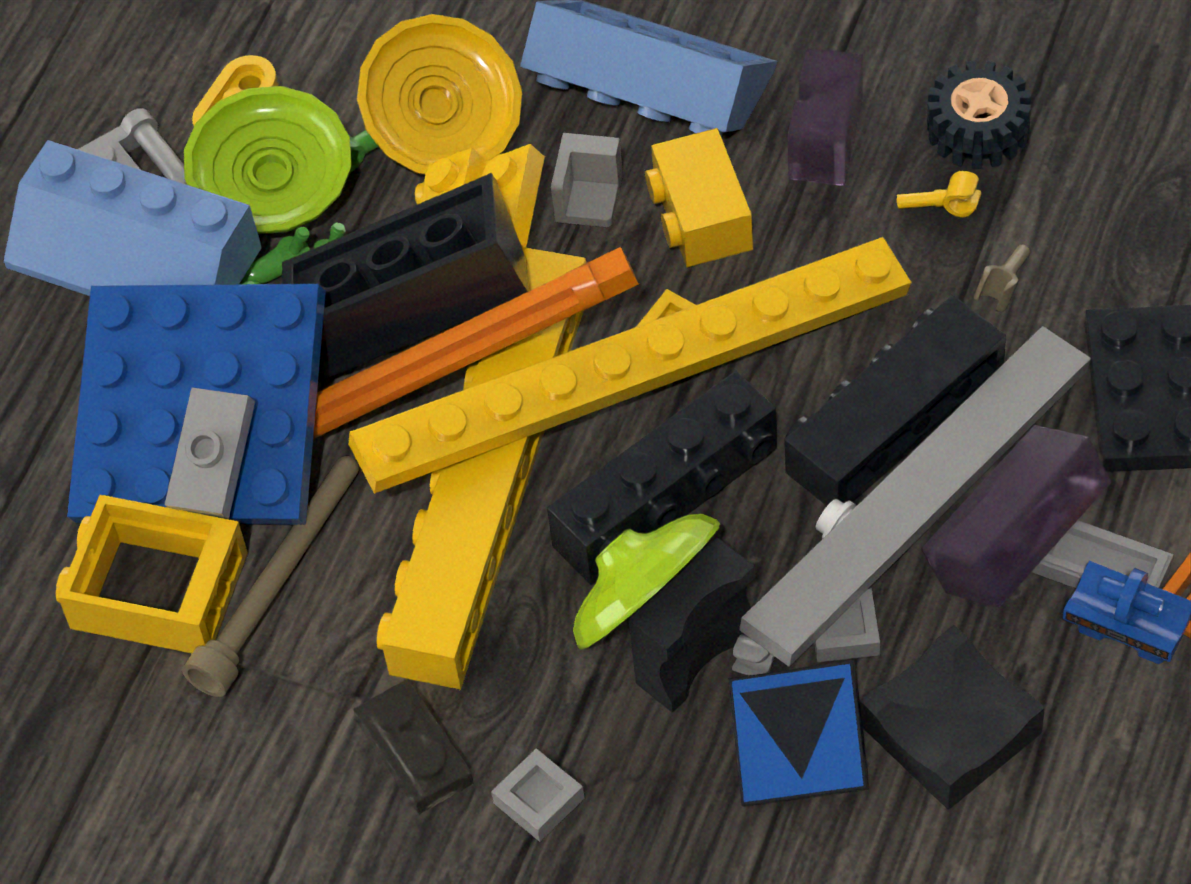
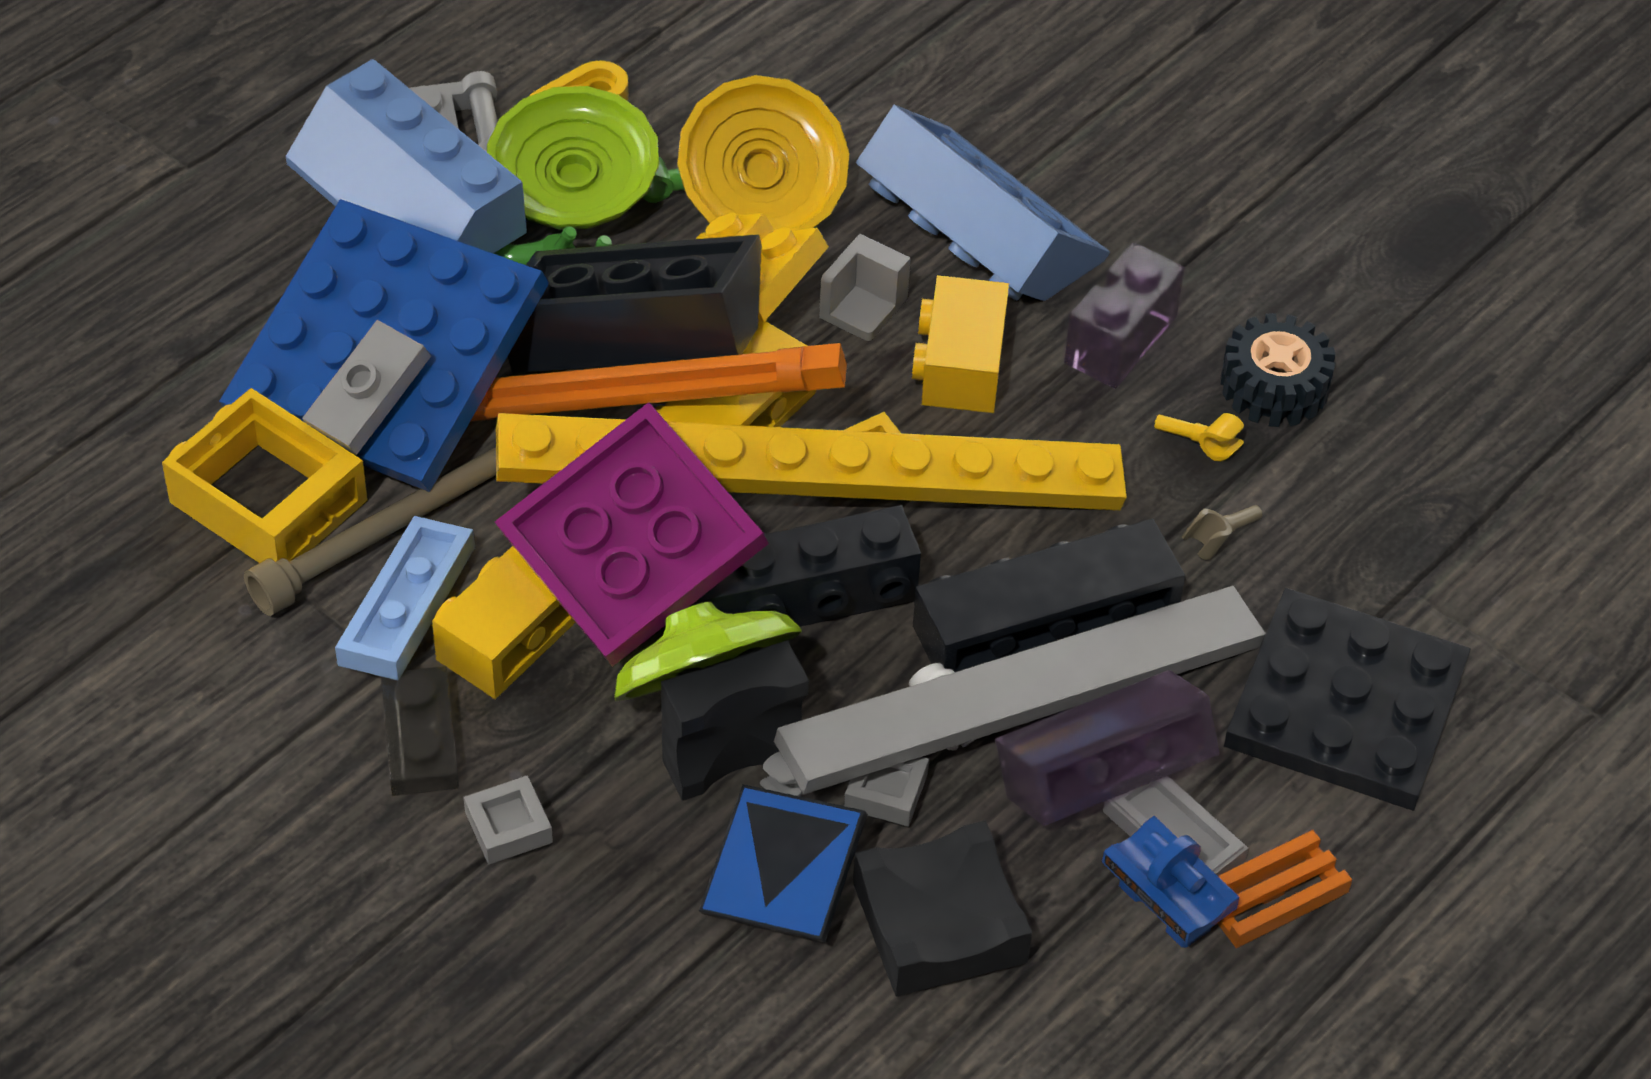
camera: 15 degrees right, 5 degrees down
none -> light blue plate [335,516,475,681]
none -> magenta plate [495,402,769,667]

